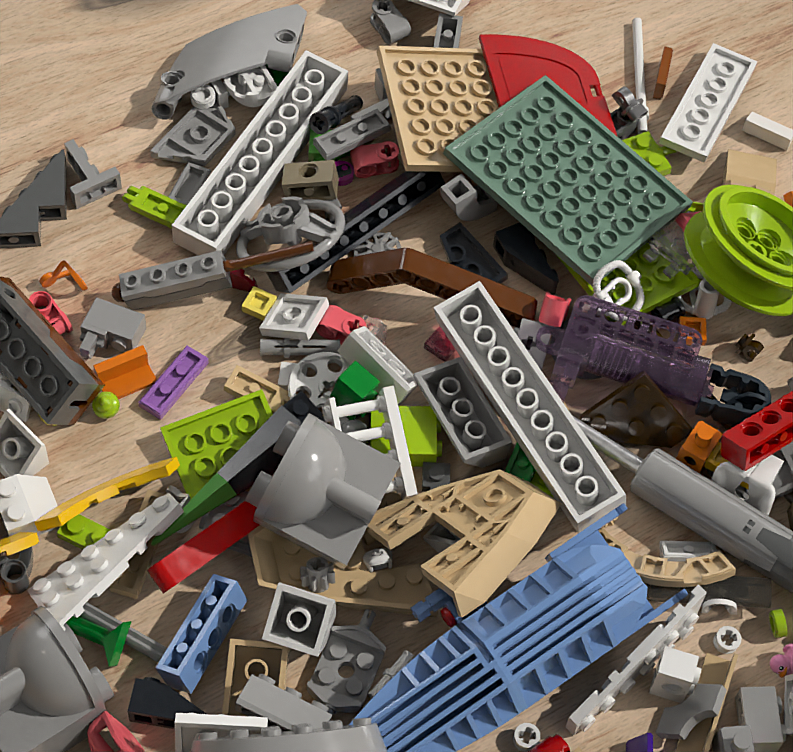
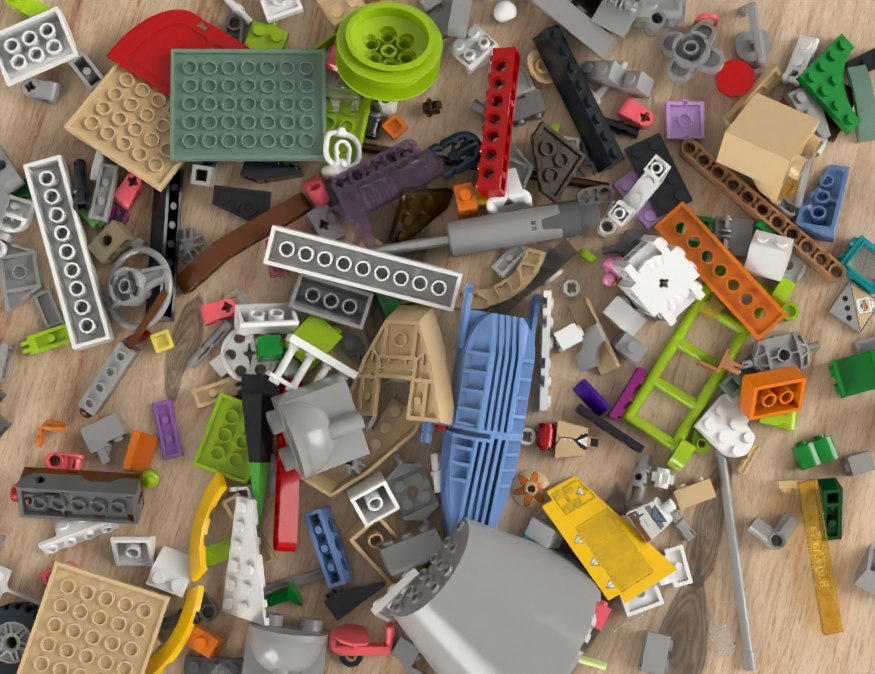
camera: 45 degrees left, 25 degrees up
white tile [259,293,329,340] -> none
flat silver piece [611,86,648,123] -> none

